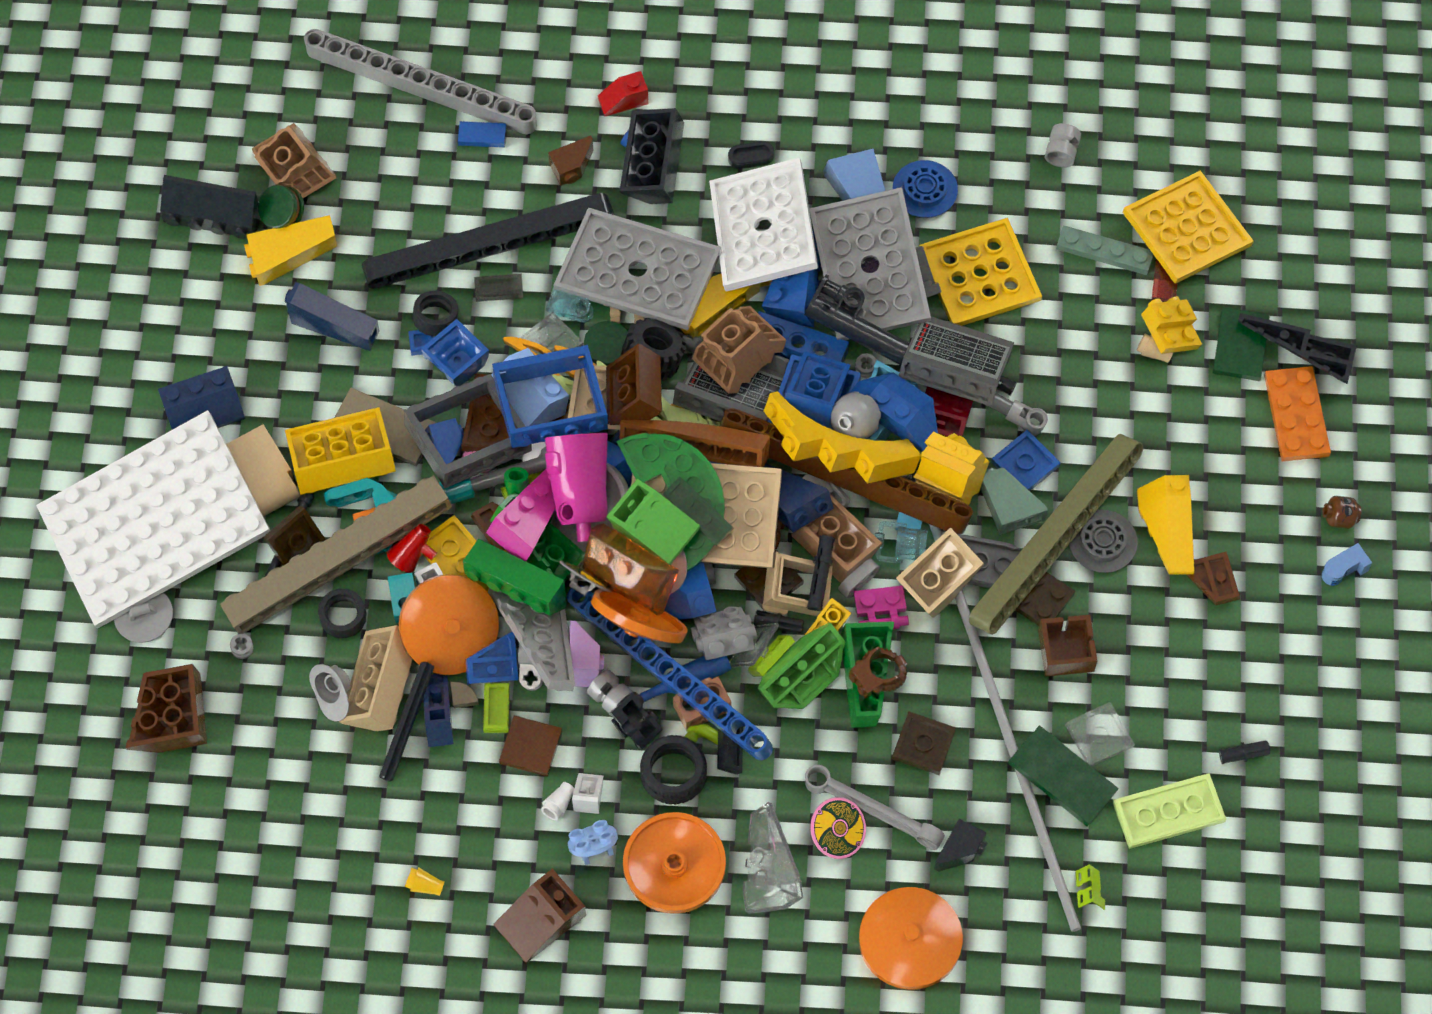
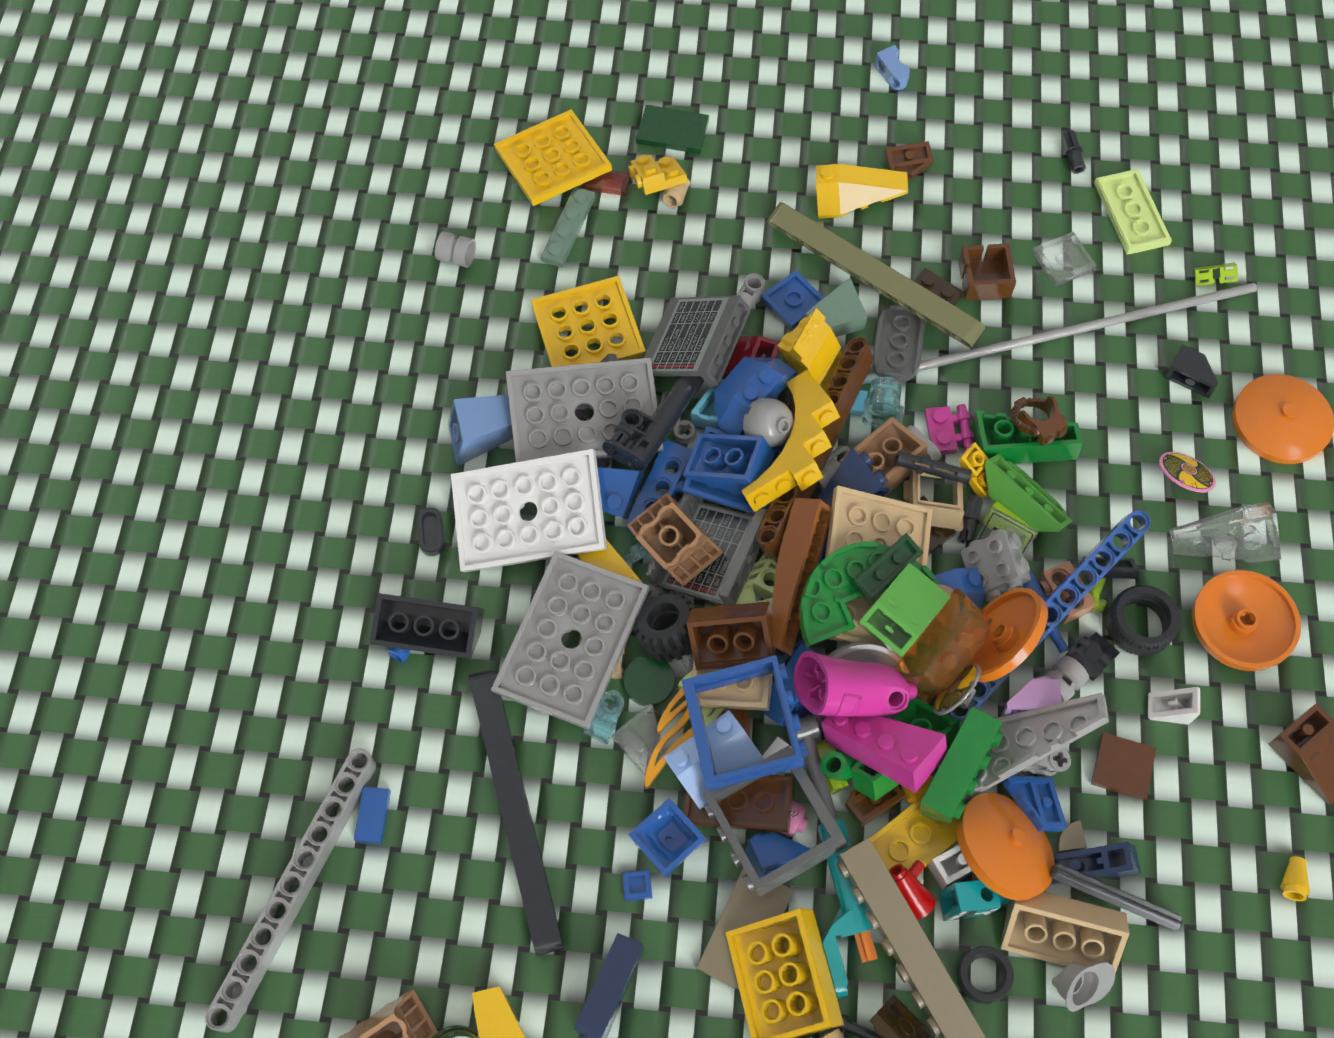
camera: 85 degrees left, 0 degrees up
black tyre [412,290,459,336] -> none
clear smoke tile [474,274,523,302] -> none
lime tile [483,683,510,733] -> none
white cone [541,782,574,821] -> none
reddish brown slope [548,135,594,186] -> none
light blue plate [568,820,618,865] -> none
red slope [597,71,649,117] -> none
light grey piece [805,765,945,850] -> none
blue wheel [892,160,958,218] -> none
dark brown plate [892,711,956,776] -> none
tan slope [896,528,984,618] -> none
dark green tile [1008,725,1119,826] -> none
dark grey wheel [1069,510,1137,573] -> none
black wedge [1238,313,1357,384] -> none
orange plate [1264,366,1331,462] -> none
reddish brown head [1323,496,1362,529] -> none

